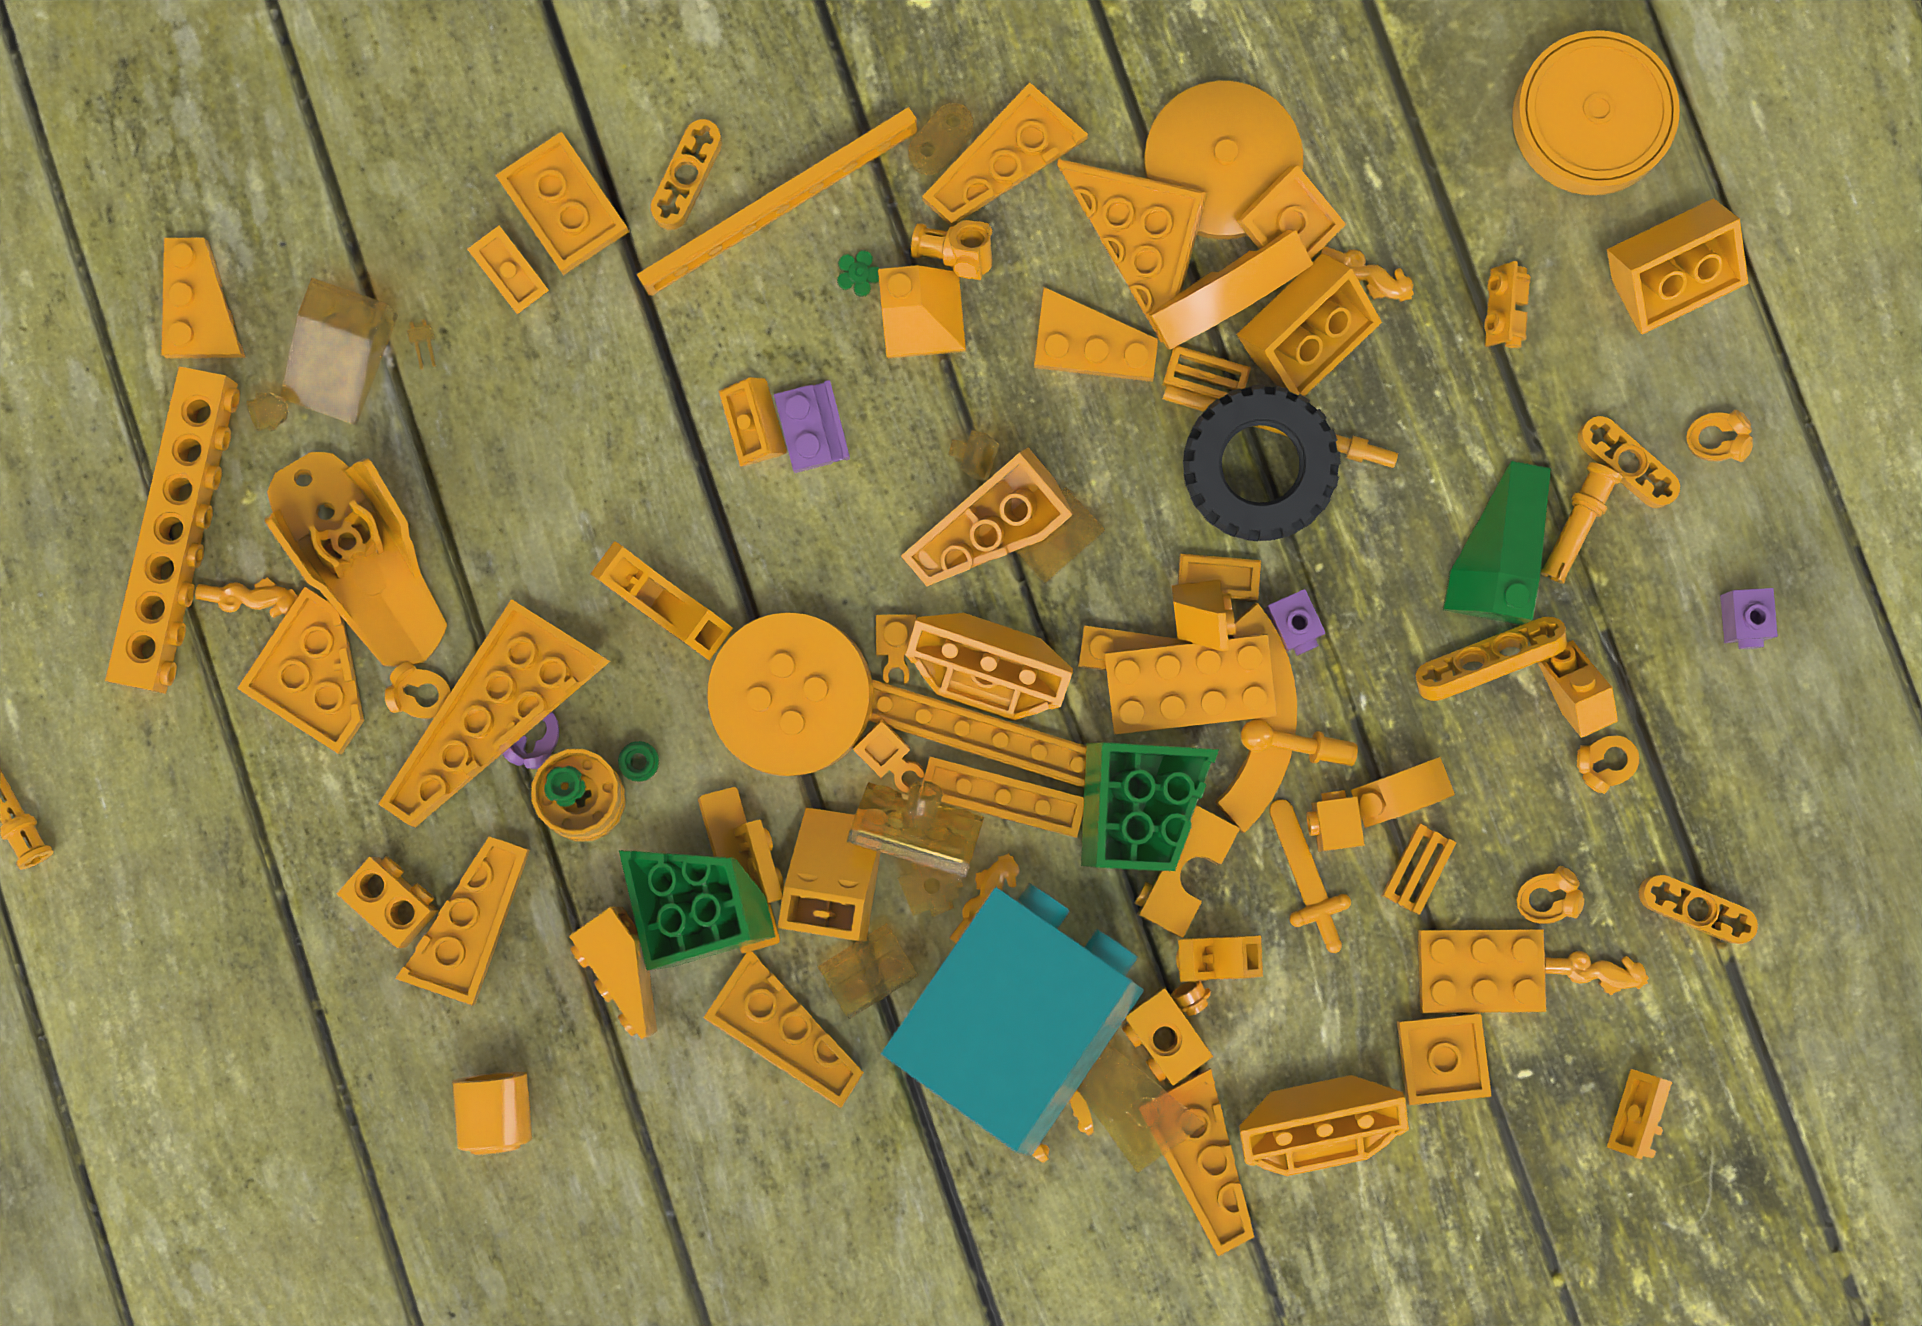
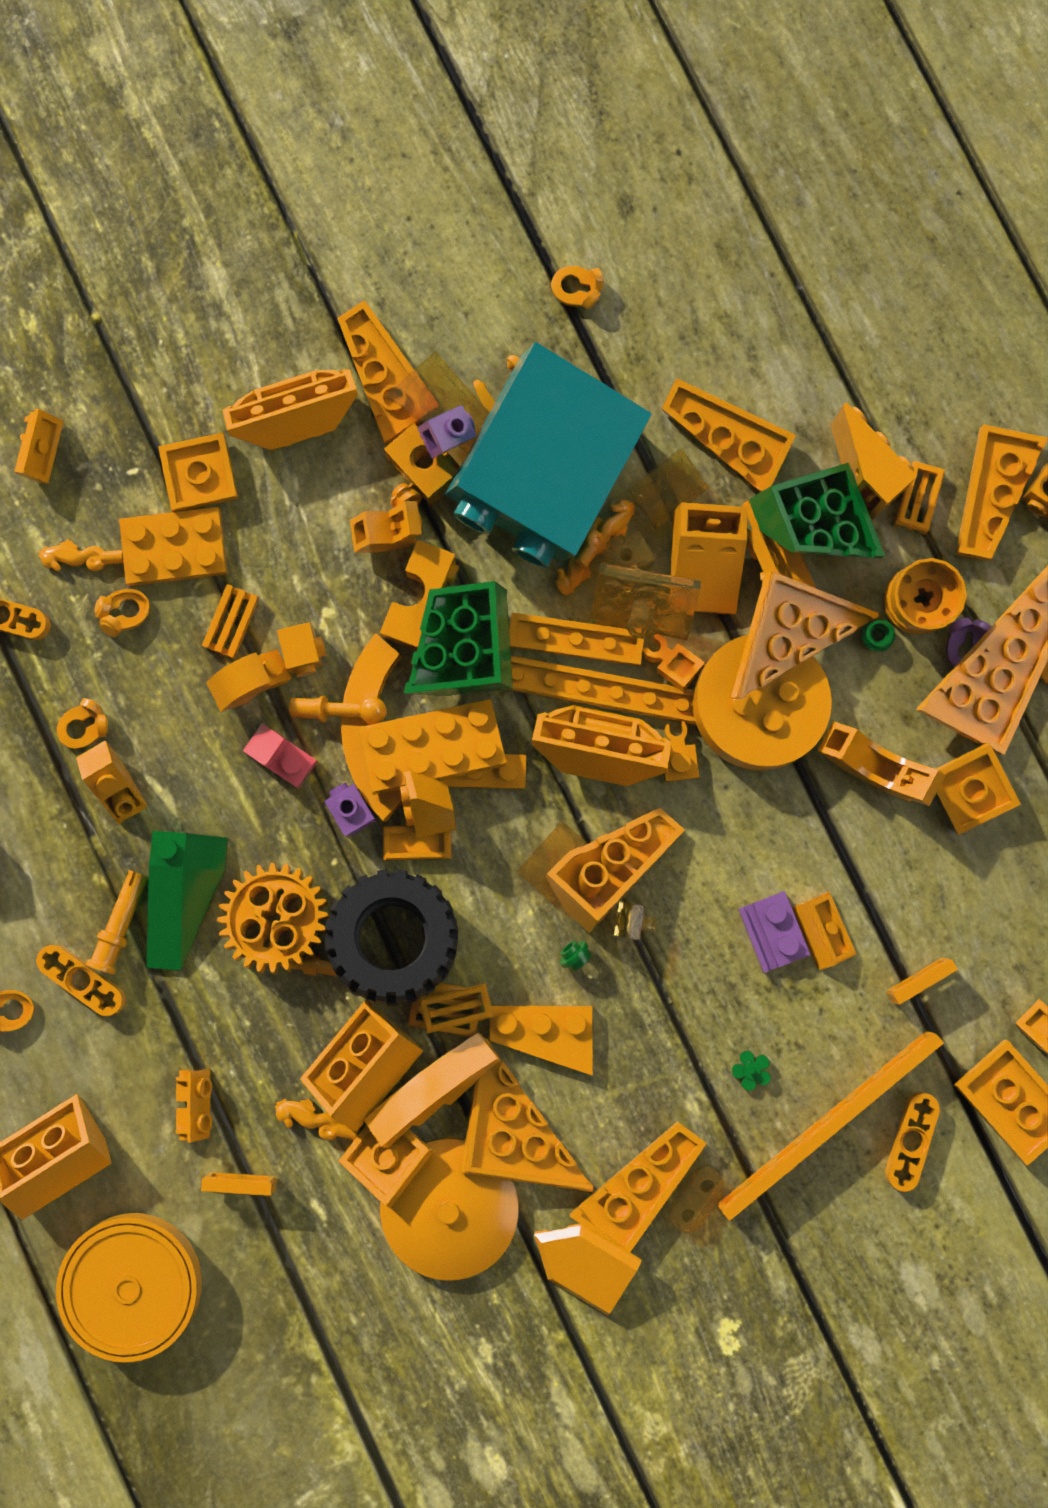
camera: 170 degrees right, 0 degrees up
light orange piece [452,1072,532,1154] -> none
green plate [544,766,586,807] -> none
light orange slope [878,265,966,359] -> none
light orange connector [911,220,993,280] -> none
light orange sword [1269,799,1351,953] -> none
light orange beam [1415,617,1567,701] -> none
none -> light orange tile [201,1172,277,1196]
none -> light orange gear [217,862,330,975]
none -> coral slope [243,723,318,789]
none -> medium lavender brick [417,405,477,459]
none -> light orange tile [419,983,494,1034]
none -> light orange tile [534,1223,642,1316]
none -> light orange piece [551,266,604,310]
none -> green plate [559,941,592,972]
none -> light orange animal [575,500,635,569]
none -> light orange tile [731,571,879,699]
none -> light orange tile [886,958,958,1005]
none -> light orange tile [893,461,945,535]
none -> light orange plate [936,743,1021,835]

